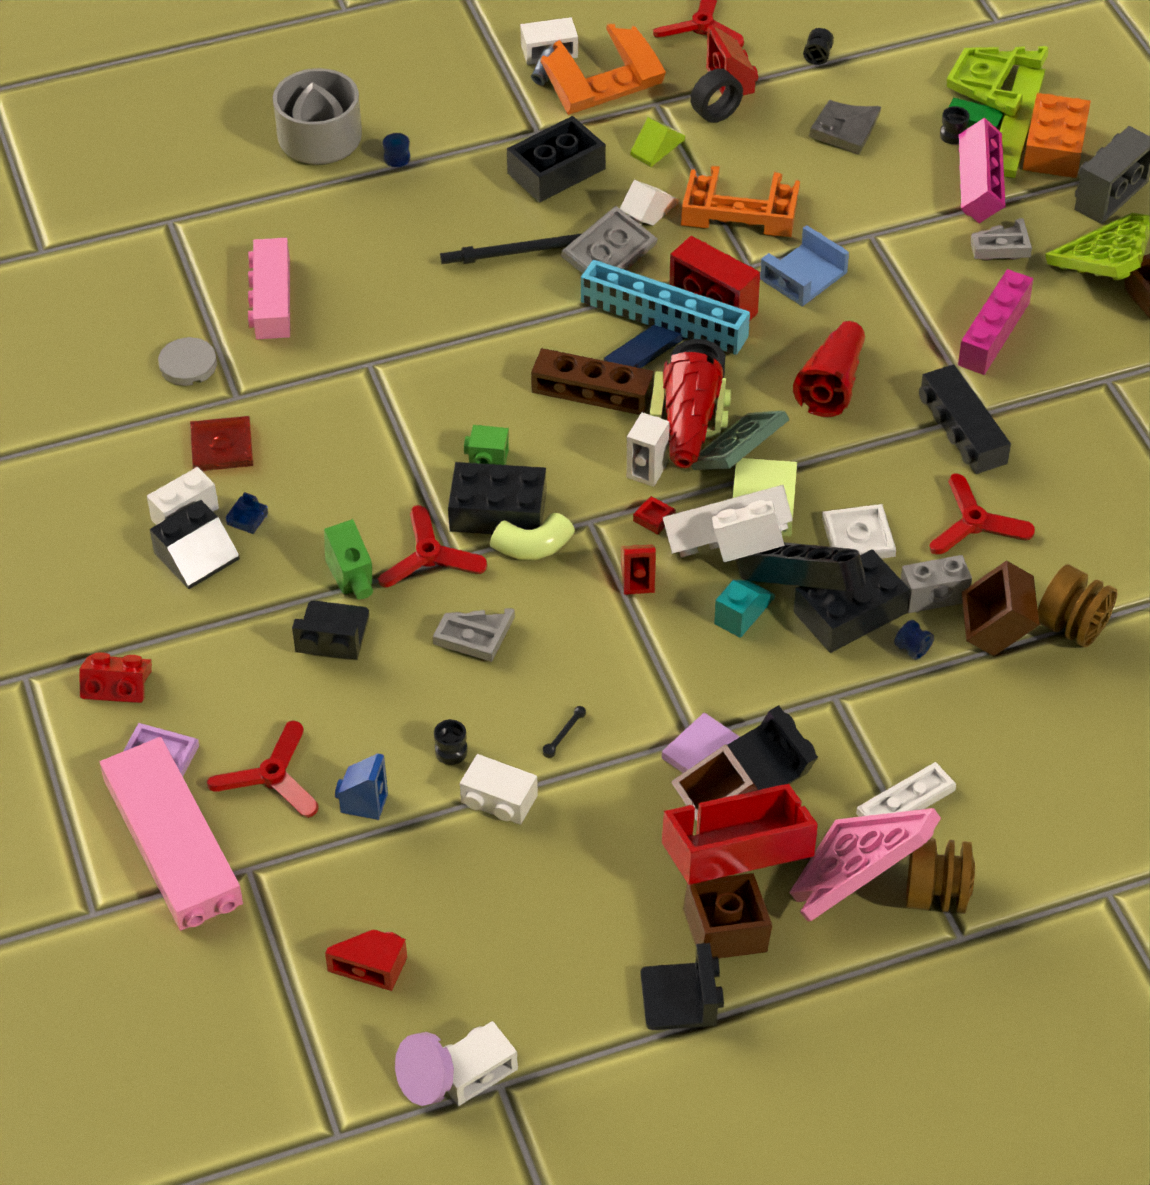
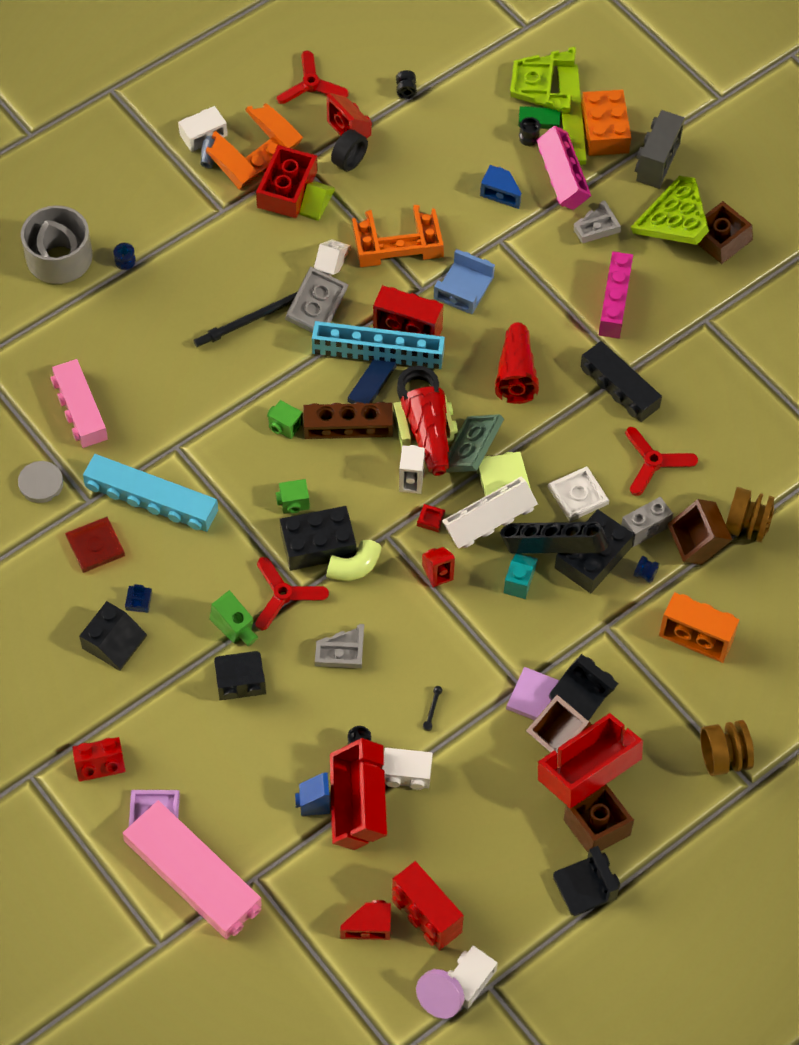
camera: 20 degrees left, 10 degrees up
white brick [147,467,219,525] -> none
red piece [207,720,319,818] -> none
black brick [507,116,606,203] -> none
white brick [712,500,785,562] -> none
bright pink wing [789,808,941,921] -> none
flat silver plate [809,100,881,155] -> none
white tile [856,762,956,817] -> none
none -> medium azure brick [83,454,218,532]
none -> red brick [256,145,318,218]
none -> bright green brick [267,400,303,439]
none -> red piece [330,738,387,850]
none -> red brick [392,860,464,951]
none -> blue slope [480,165,521,209]
none -> orange brick [659,592,740,663]

